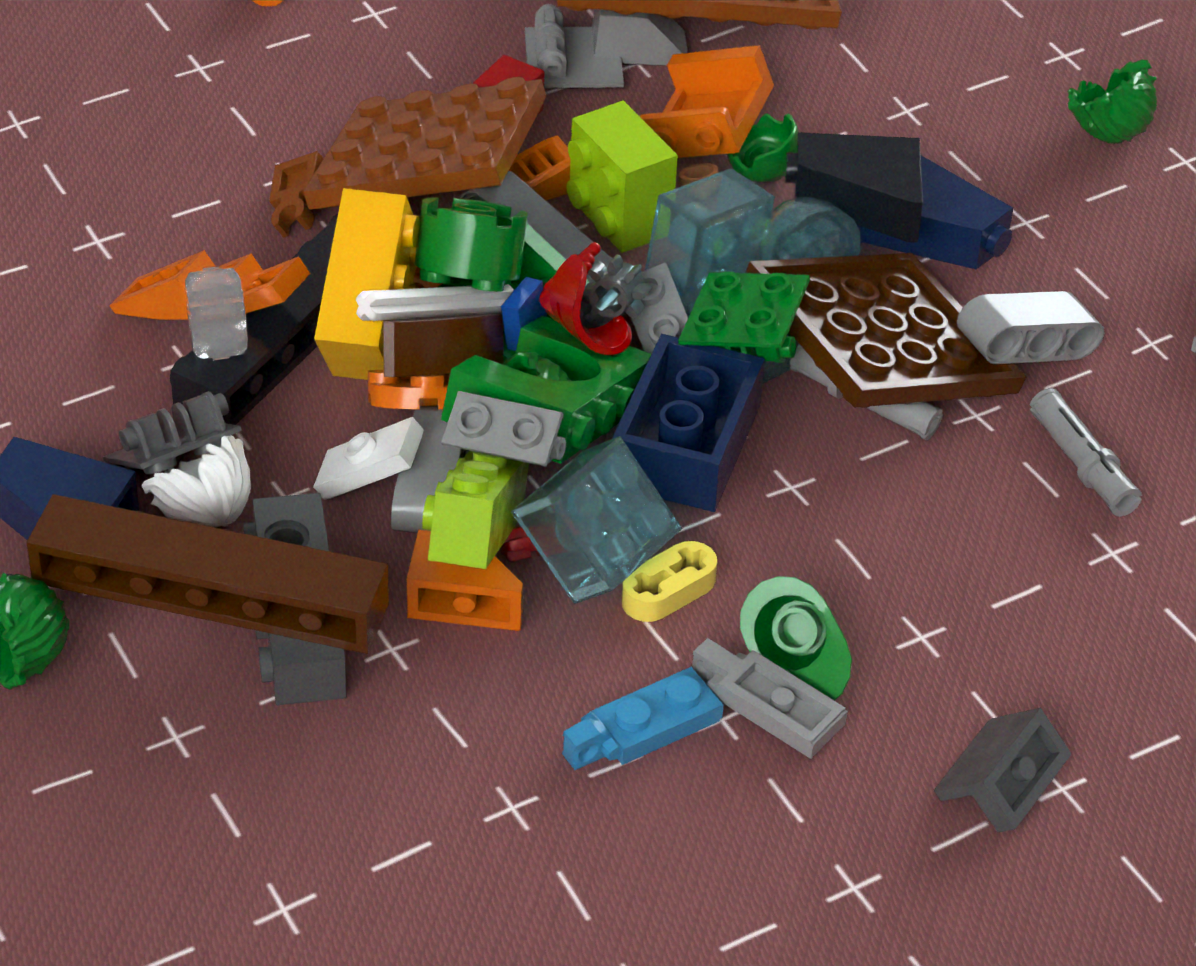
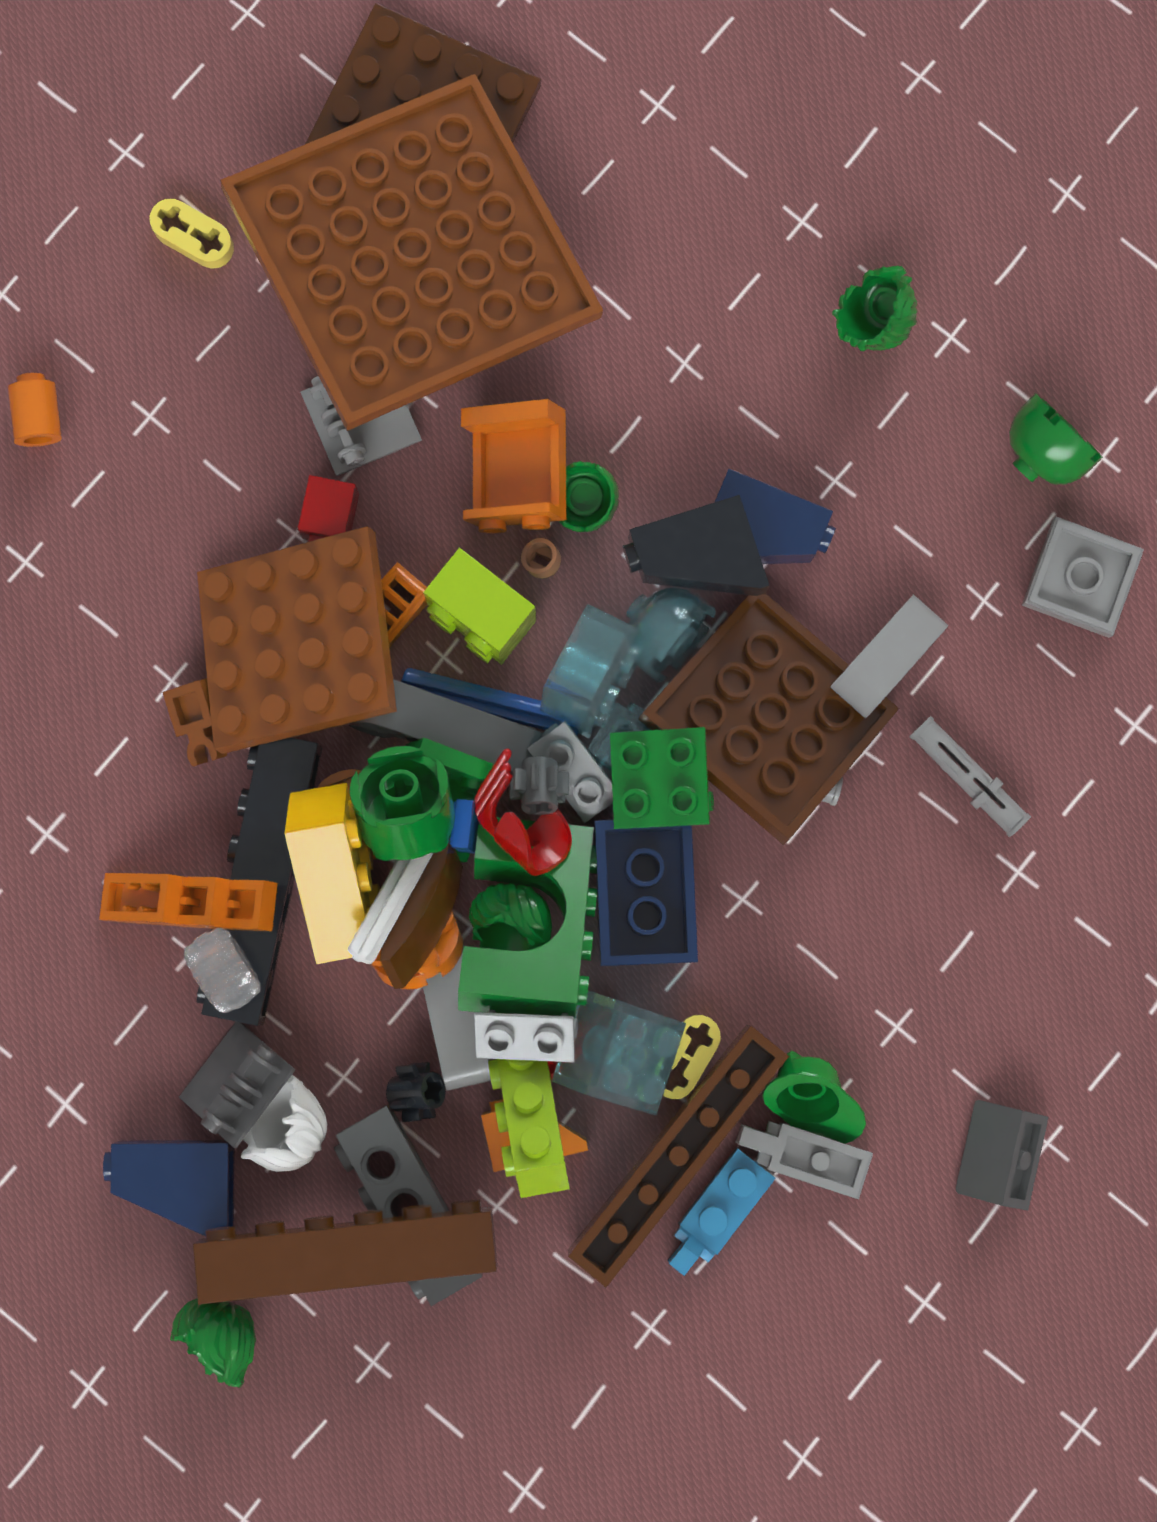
camera: 25 degrees left, 40 degrees up
white plate [313,417,424,500] -> none
none -> black gear [386,1062,446,1122]
none -> reddish brown brick [568,1025,789,1288]

